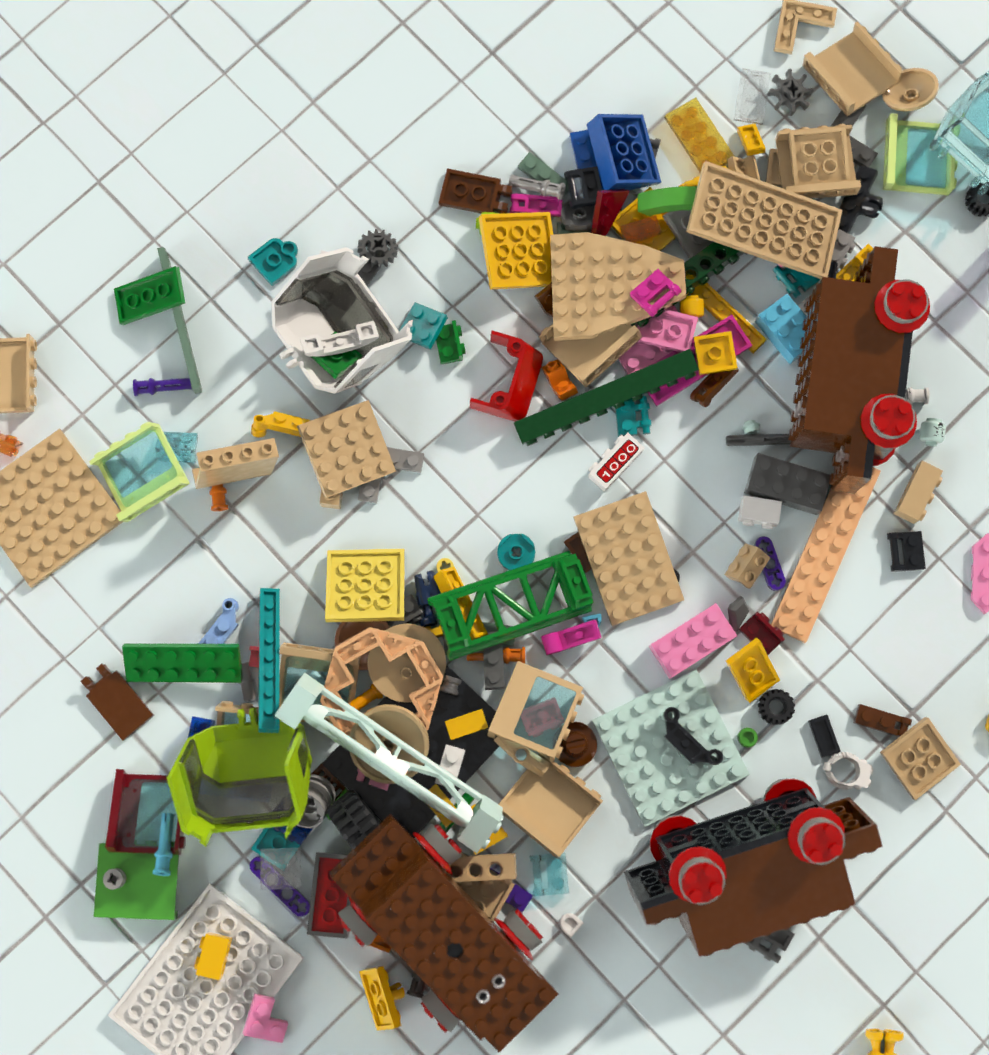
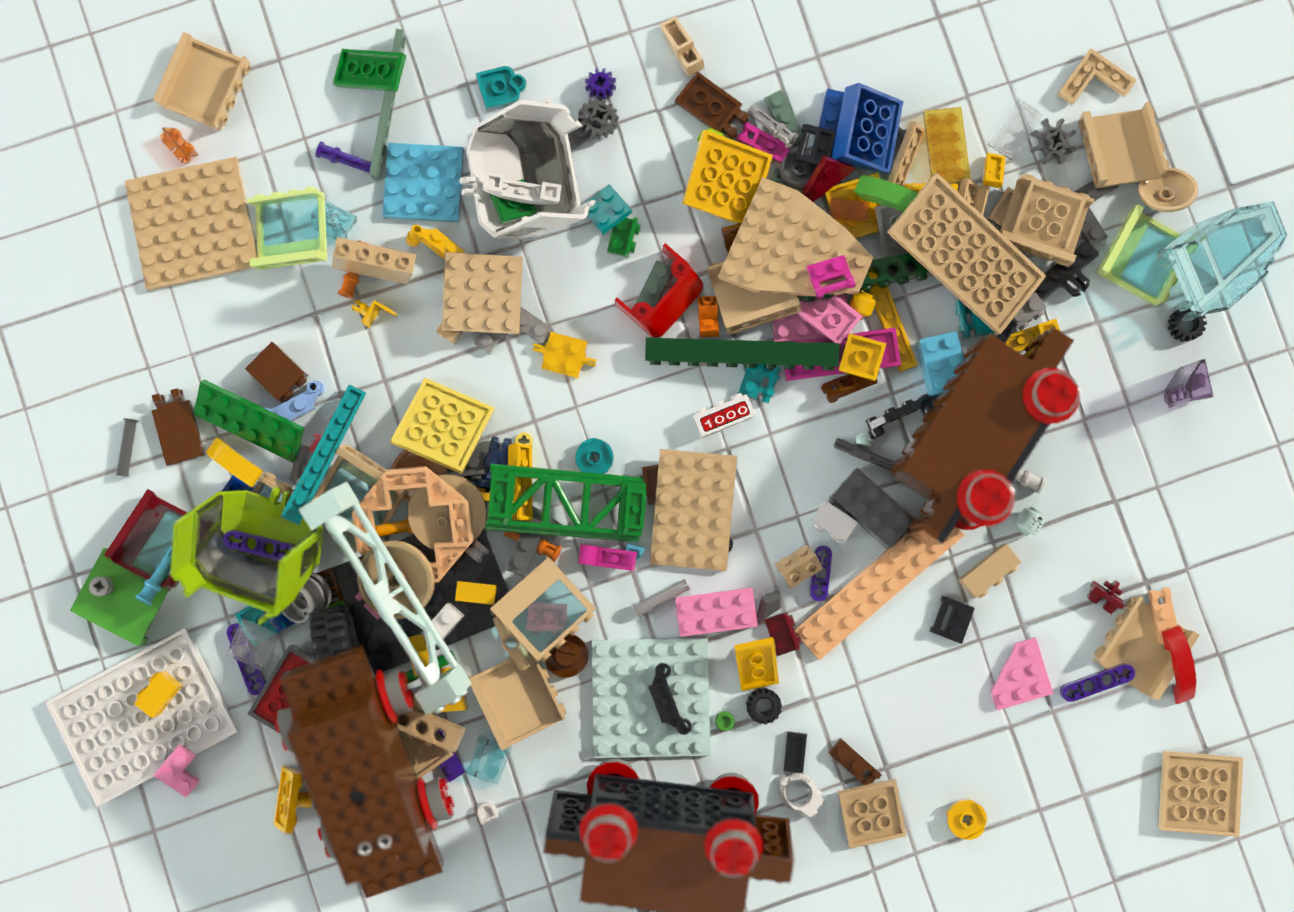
camera: 25 degrees right, 5 degrees up
none -> dark grey pin [116,418,139,477]
none -> yellow slope [206,436,263,487]
none -> dark purple beam [223,530,297,560]
none -> reddish brown brick [245,342,309,403]
none -> yellow bracket [352,299,398,328]
none -> medium azure plate [383,143,464,223]
none -> yellow plate [532,332,597,378]
none -> dark purple gear [585,68,616,100]
none -> light grey pin [633,579,690,618]
none -> sand green plate [634,260,672,308]
none -> tan slope [659,16,705,77]
none -> black plate [866,394,935,439]
none -> tan tile [887,121,925,187]

